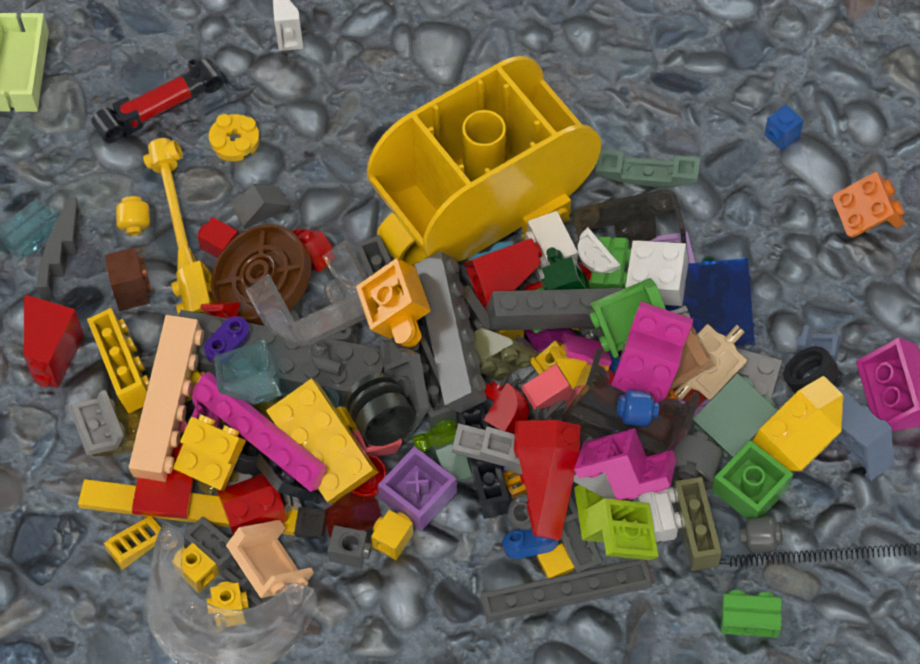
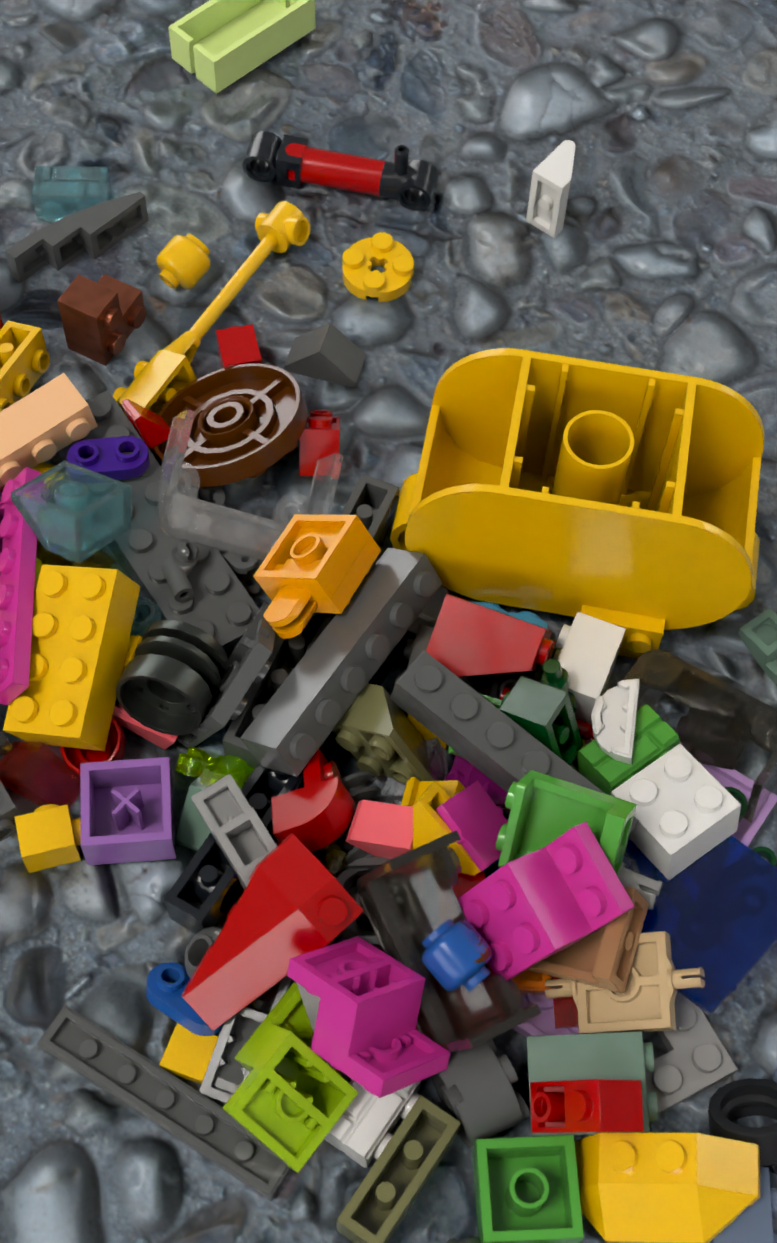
camera: 40 degrees right, 0 degrees up
none -> red slope [530,1079,644,1133]

